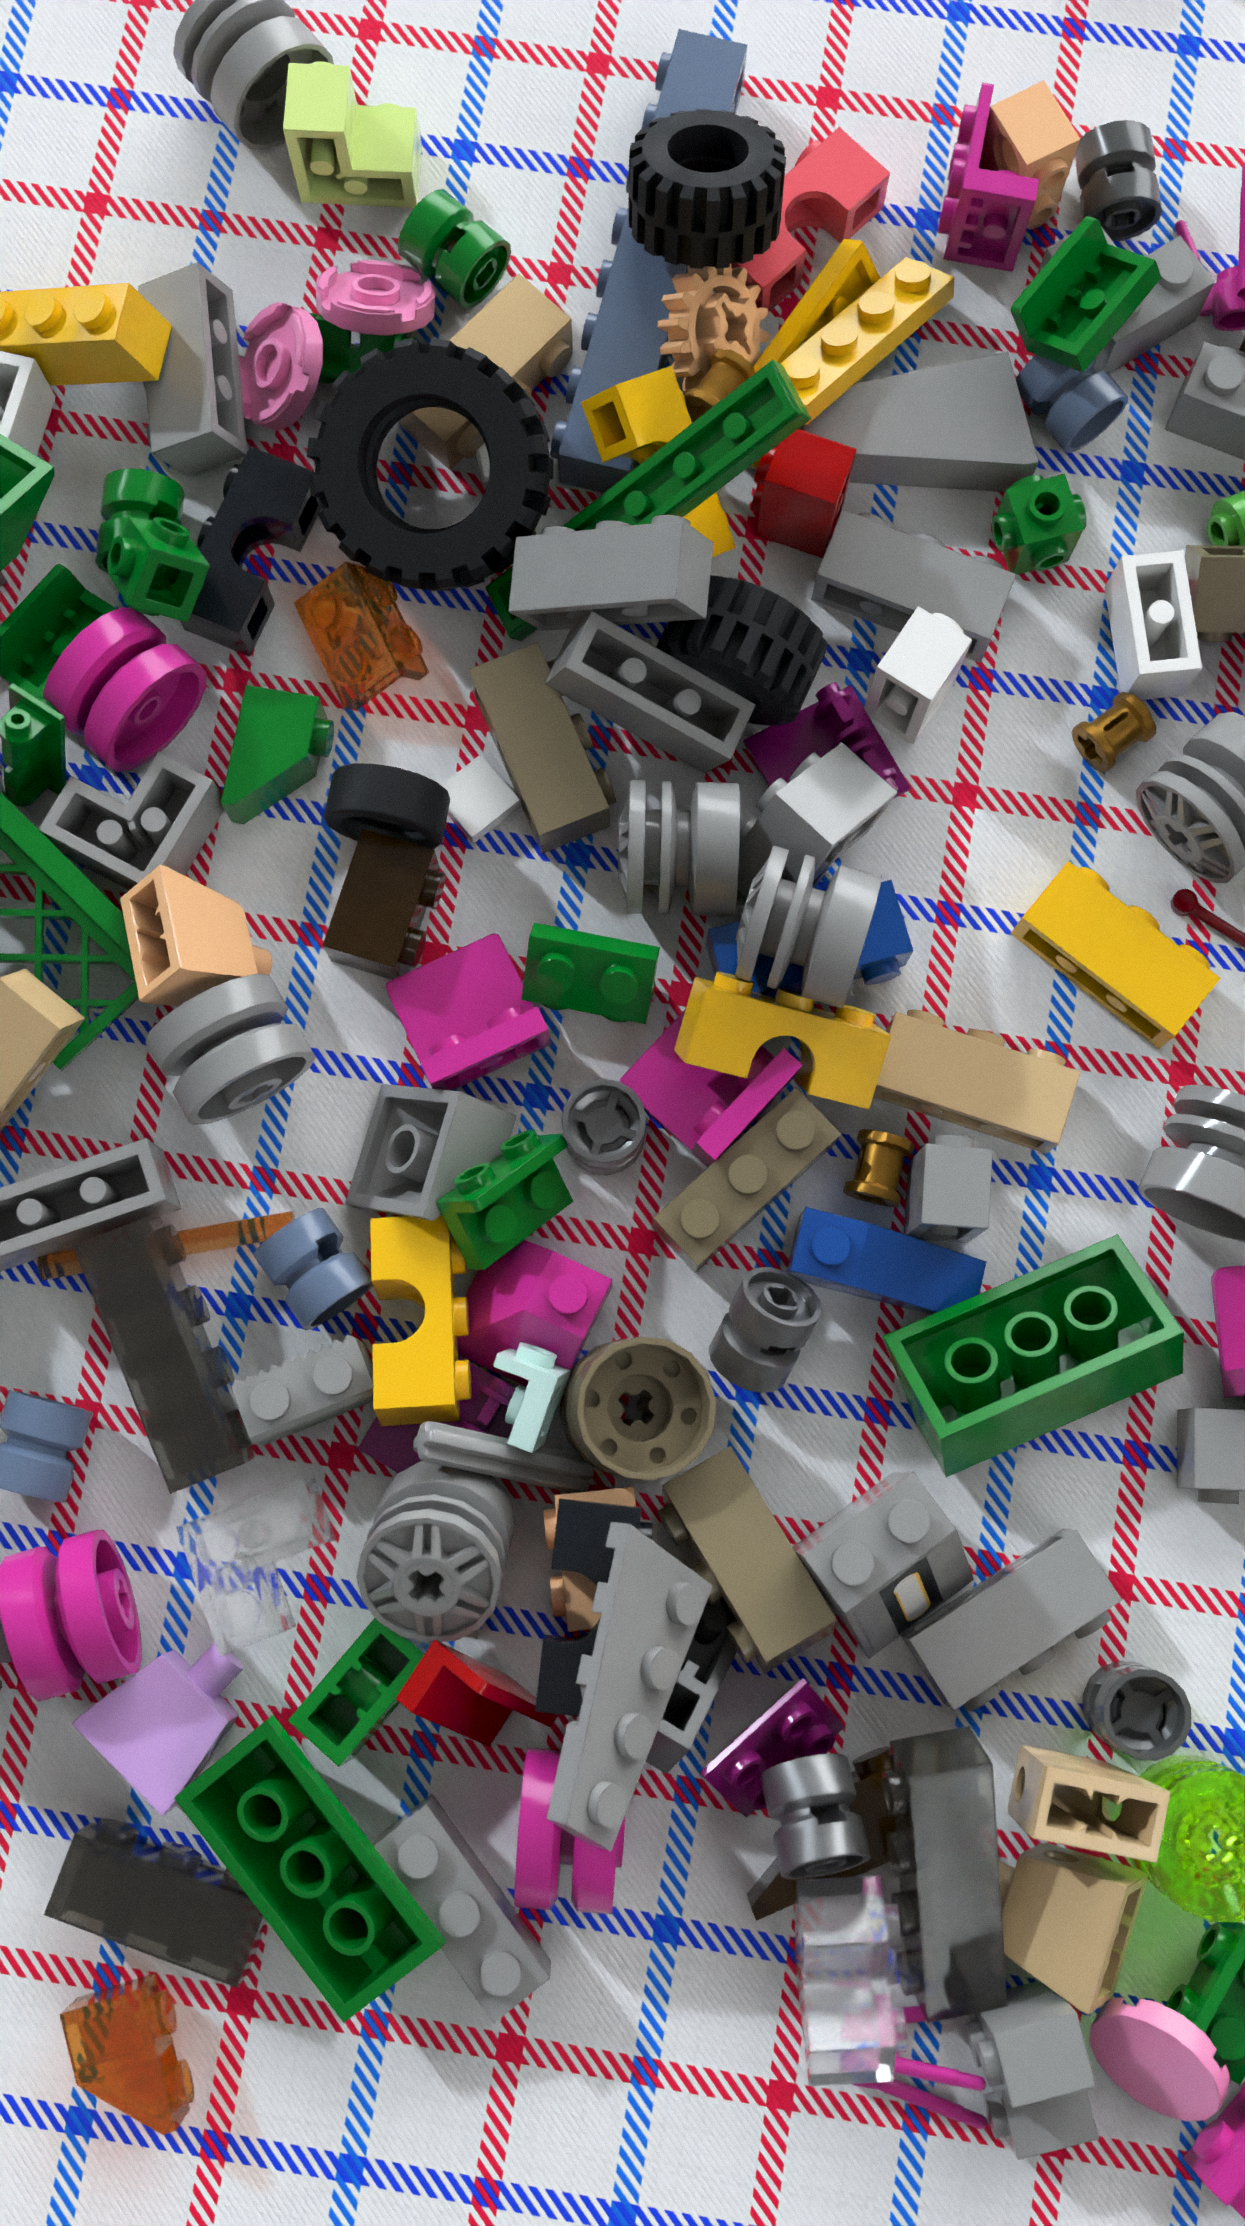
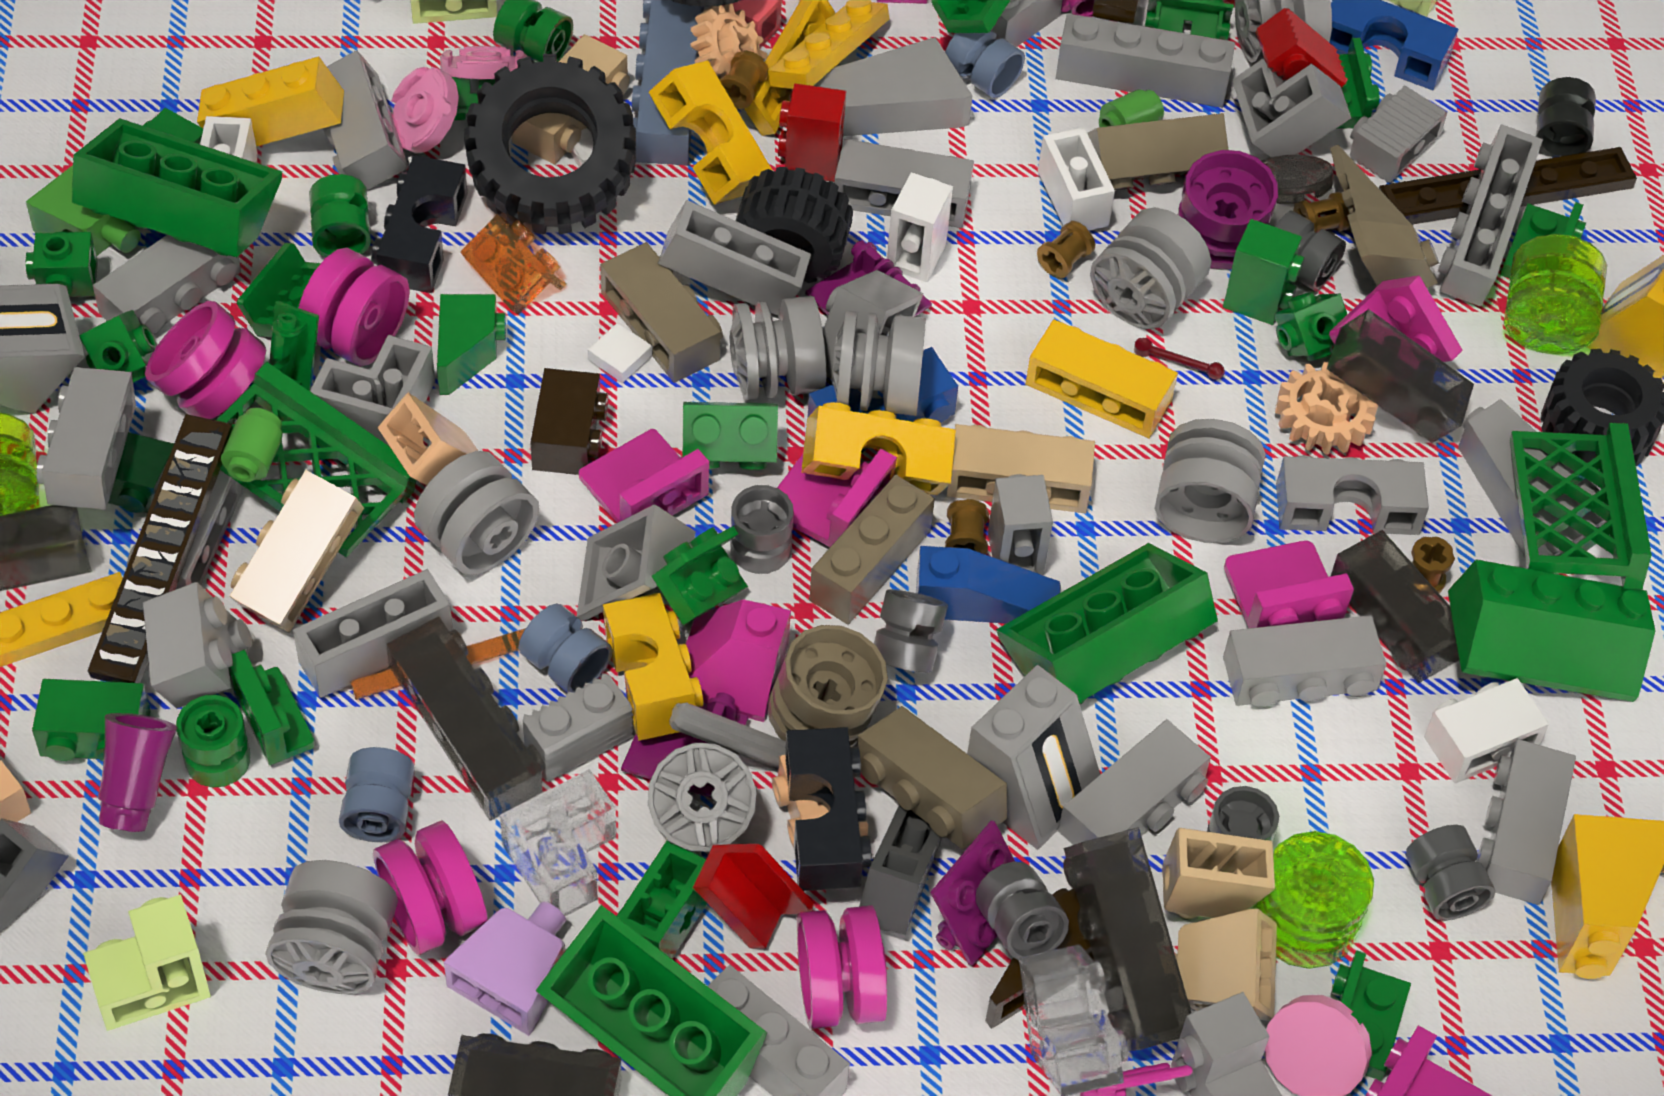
camera: 15 degrees left, 25 degrees down
green brick [107,517,210,623] -> none
black tyre [324,763,450,849] -> none
green tile [485,359,811,641] -> none
light aqua bracket [493,1343,571,1453] -> none
light grey brick [508,515,713,631] -> none
light grey wing [547,1522,713,1851] -> none
green brick [992,474,1086,575] -> none

